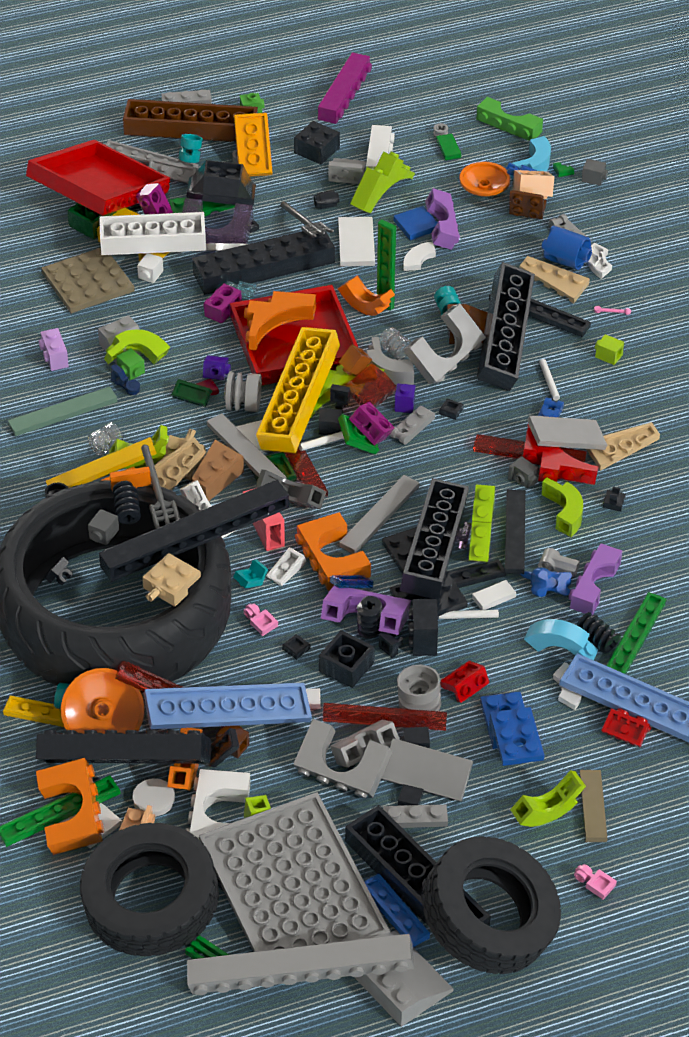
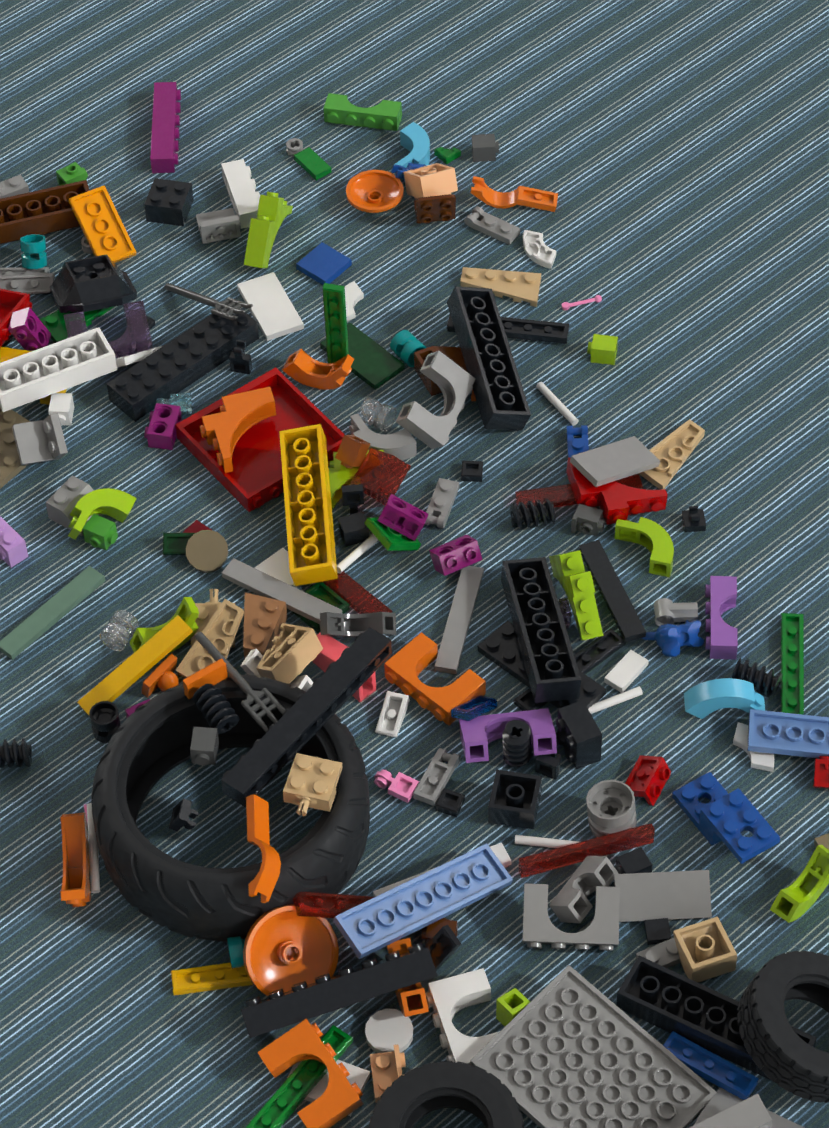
camera: 20 degrees left, 5 degrees up
dark blue piece [110,364,140,395] -> none
dark purple brick [203,355,231,380] -> none
light grey wheel [224,372,262,412] -> none
teal bracket [233,559,268,588] -> none
black brick [313,190,339,209] -> none
dark purple brick [395,383,416,413] -> none
medium lavender arch [425,188,460,250] -> none
blue cylinder [542,226,592,270] -> none
none -> light grey bracket [12,413,68,465]
none -> dark tan tile [186,530,229,573]
none -> black plate [229,340,252,374]
none -> orange piece [246,794,281,903]
none -> tan wedge [256,623,323,684]
none -> dark green tile [320,322,405,390]
none -> light grey plate [413,748,461,806]
none -> magenta brick [429,535,483,576]
none -> orange piece [470,176,558,212]
none -> black piece [510,498,556,529]
none -> white bar [515,835,585,851]
none -> tan slope [673,916,737,982]

